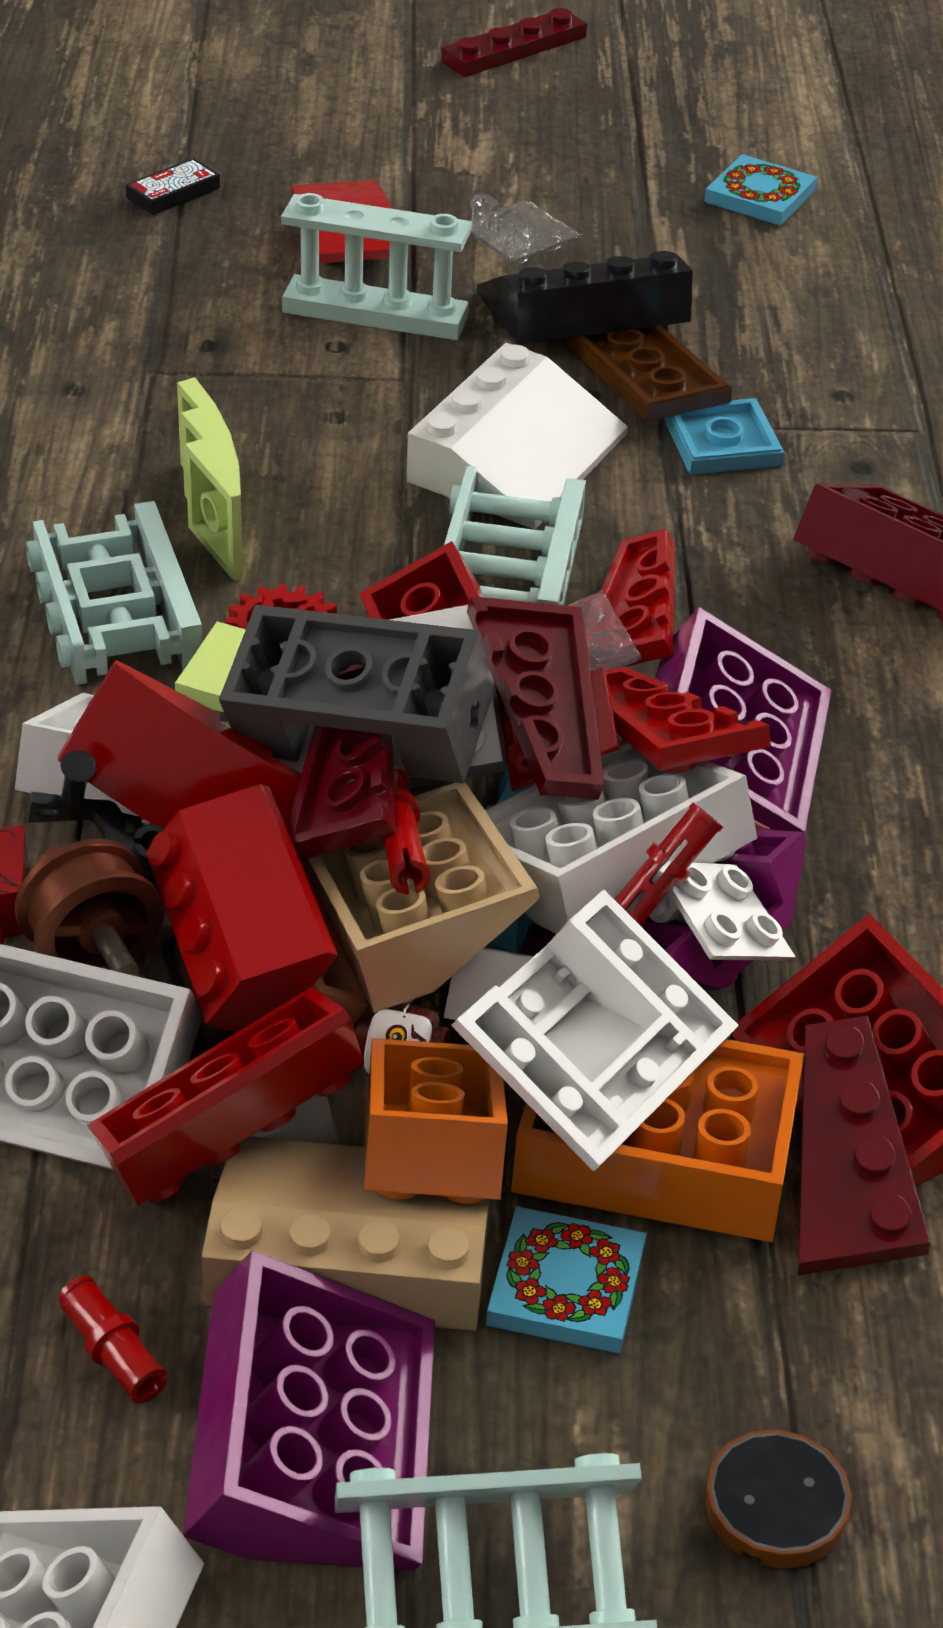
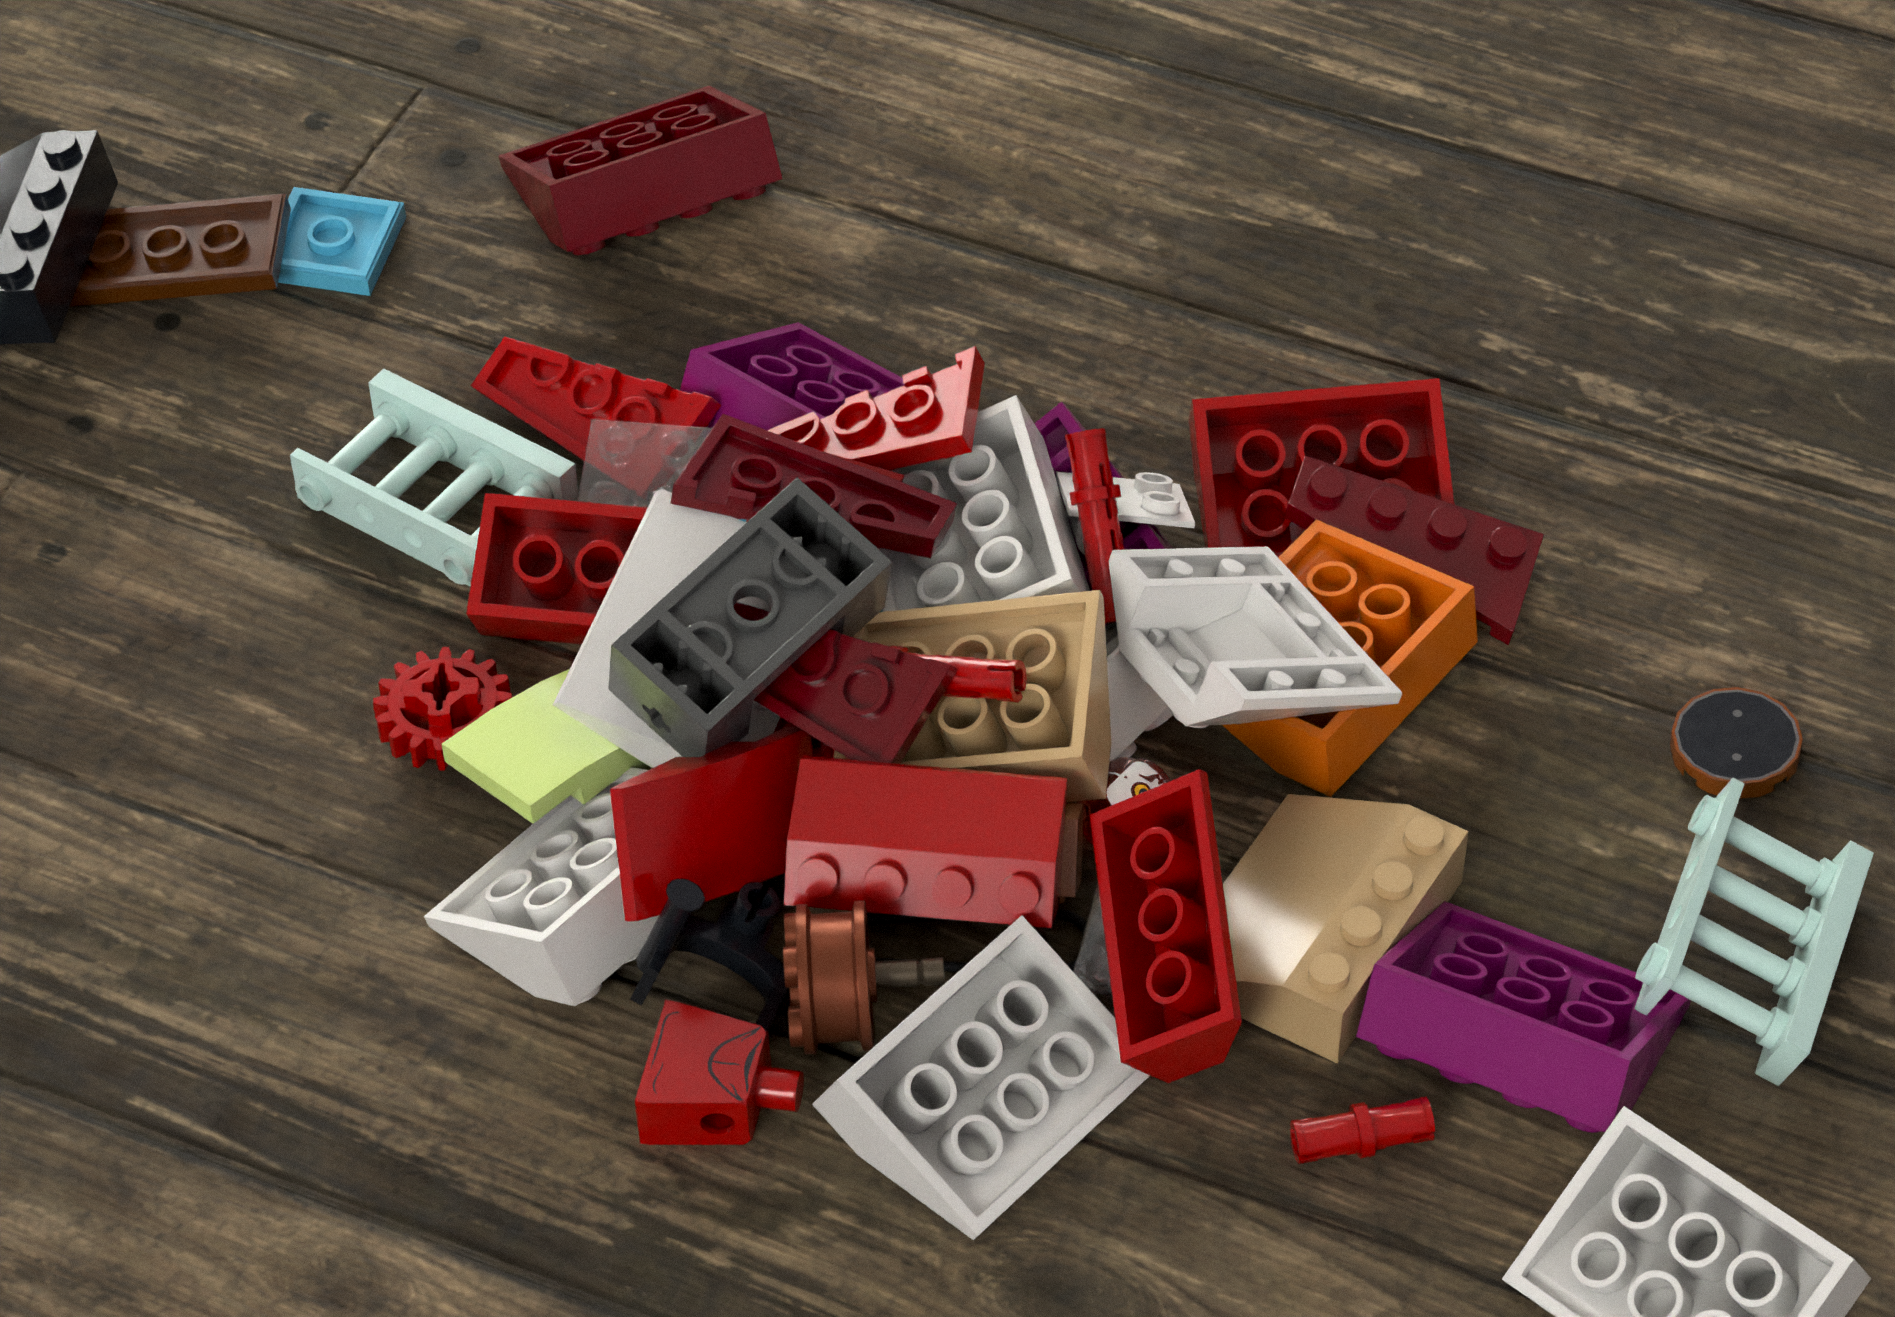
camera: 60 degrees left, 5 degrees up
light aqua fence [26,501,203,685] -> none
yellowish green slope [177,377,243,581] -> none
orange brick [364,1038,508,1204] -> none
white slope [407,343,628,529] -> none
tile [486,1206,647,1354] -> none

